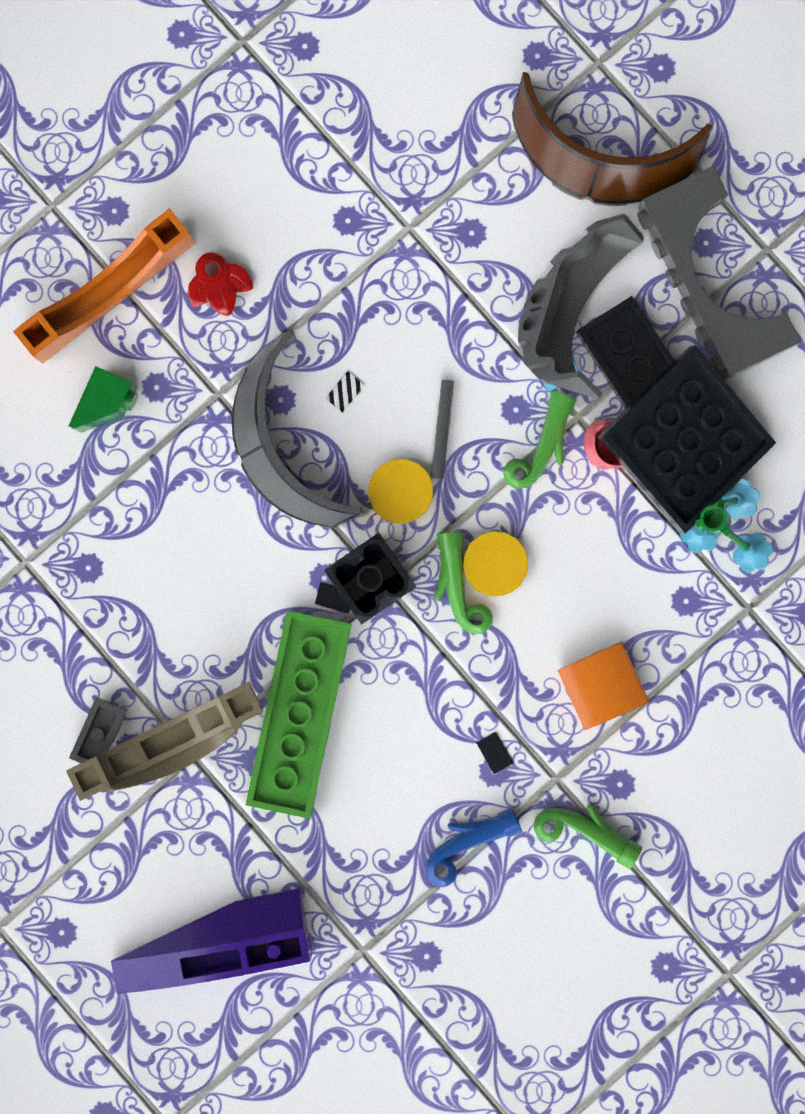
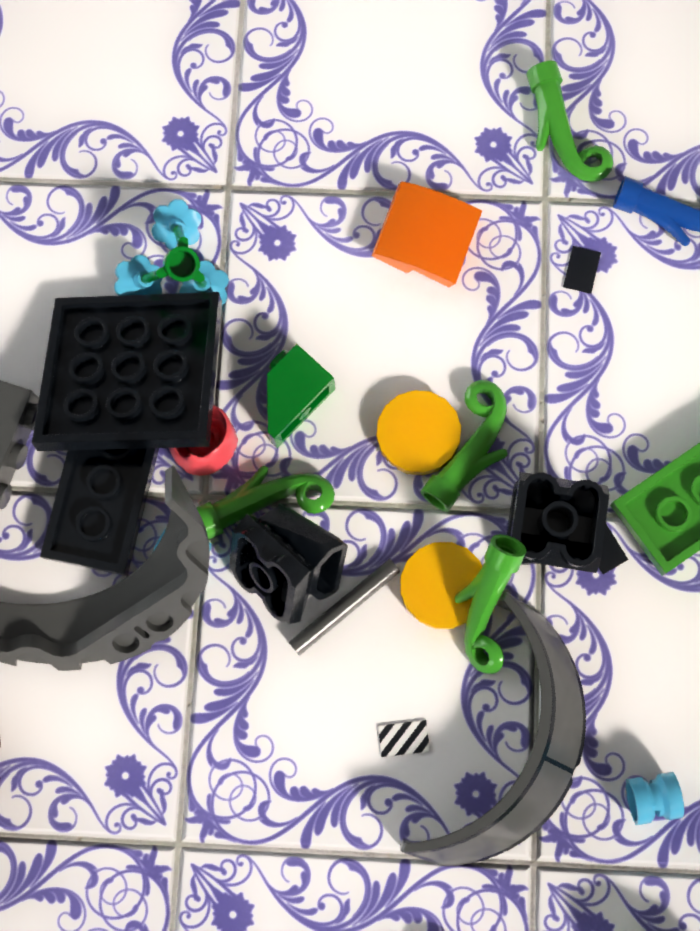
camera: 135 degrees left, 10 degrees down
none -> black piece [229,504,348,624]
none -> green slope [267,344,335,449]
none -> bright green plant [454,534,526,674]
none -> medium azure wheel [626,772,684,825]

